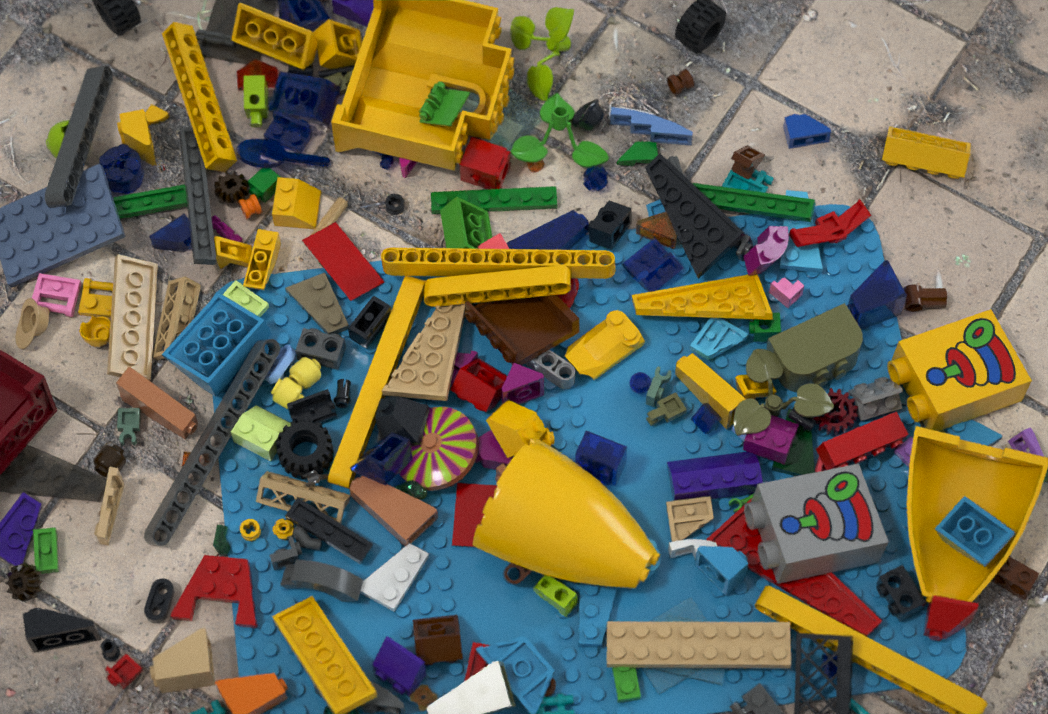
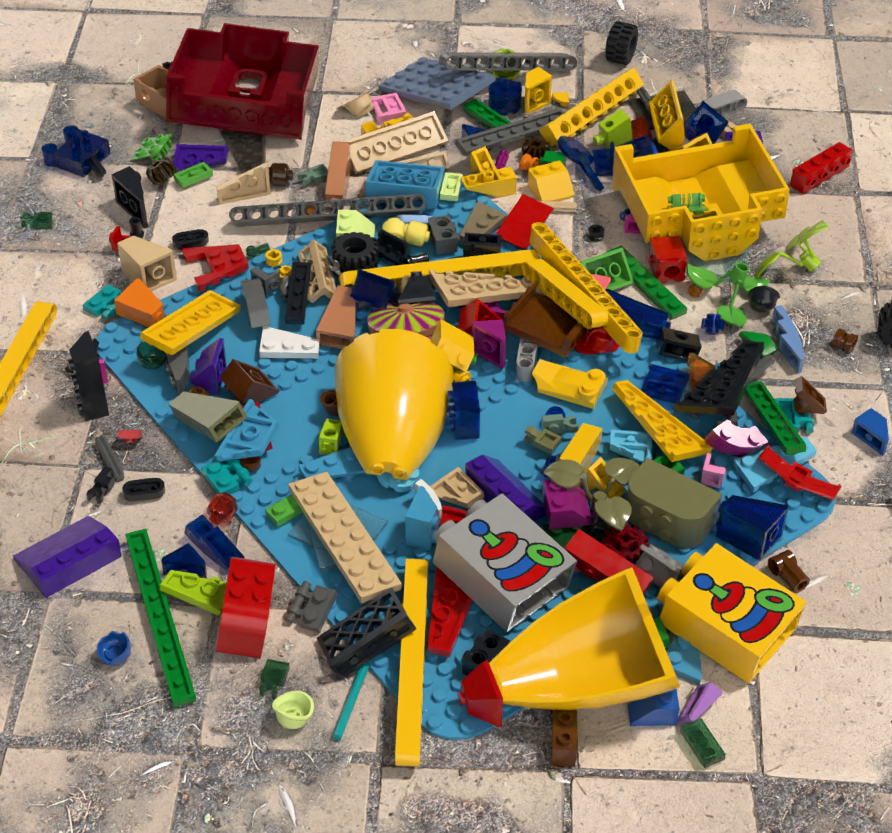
camera: 60 degrees right, 20 degrees down
clear green arm [396,480,428,500] -> none
dark azure slope [935,496,1015,567] -> none

